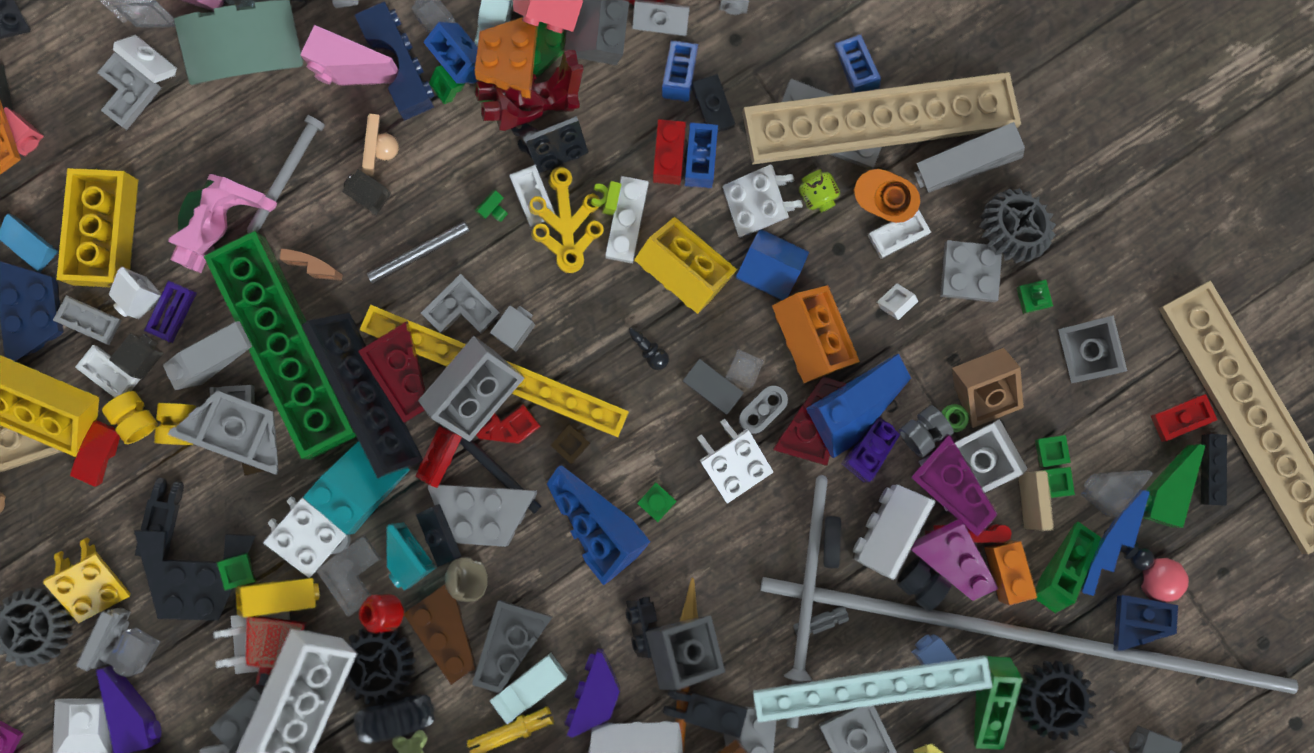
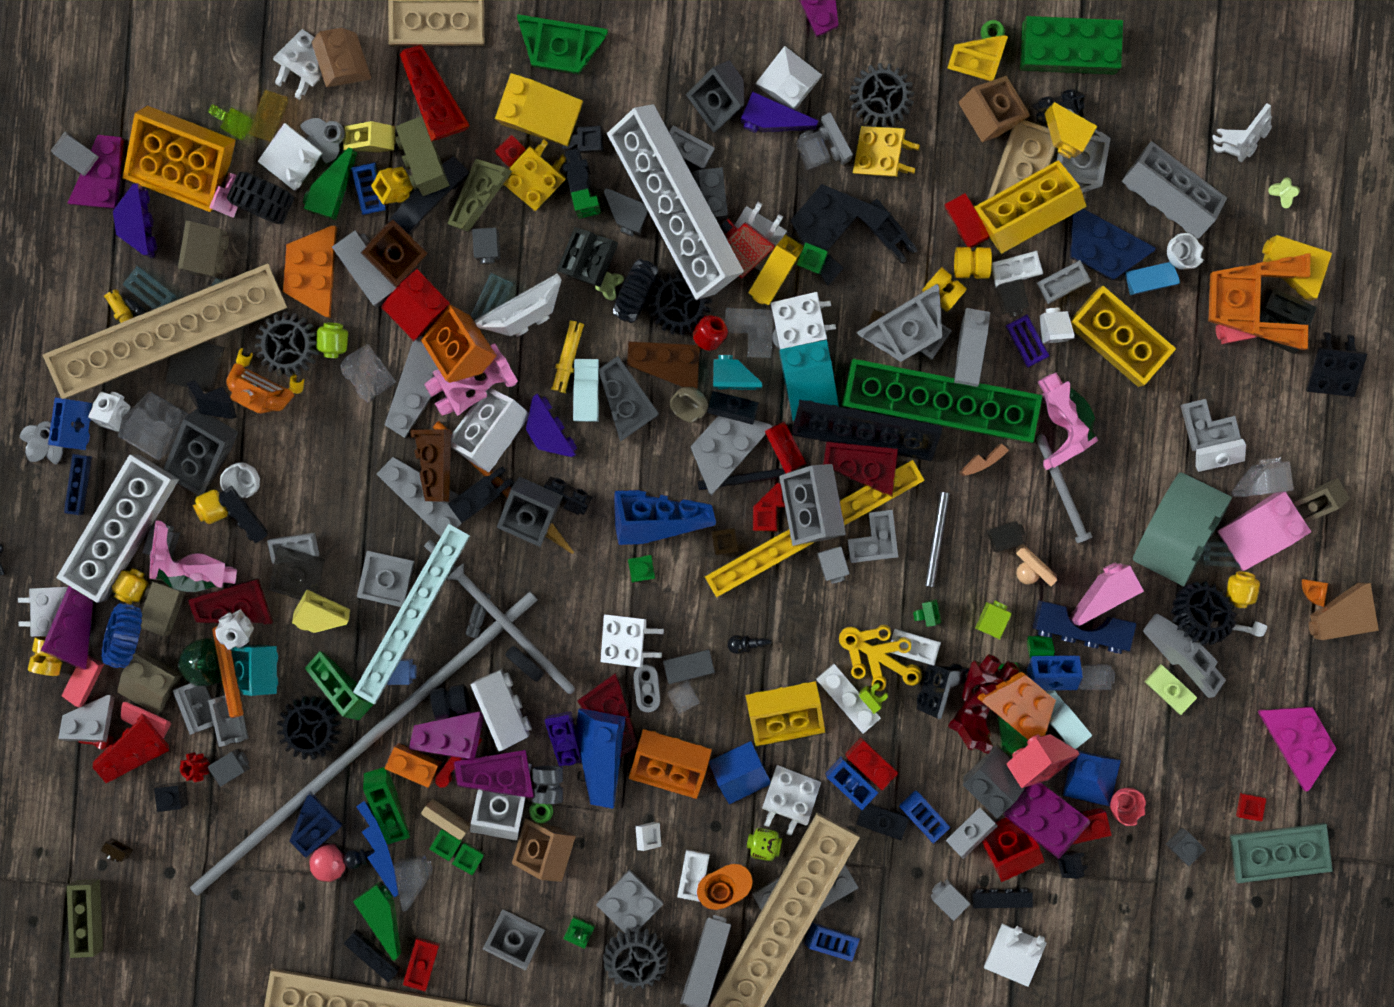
camera: 130 degrees right, 5 degrees up
none -> lime brick [975,600,1012,639]

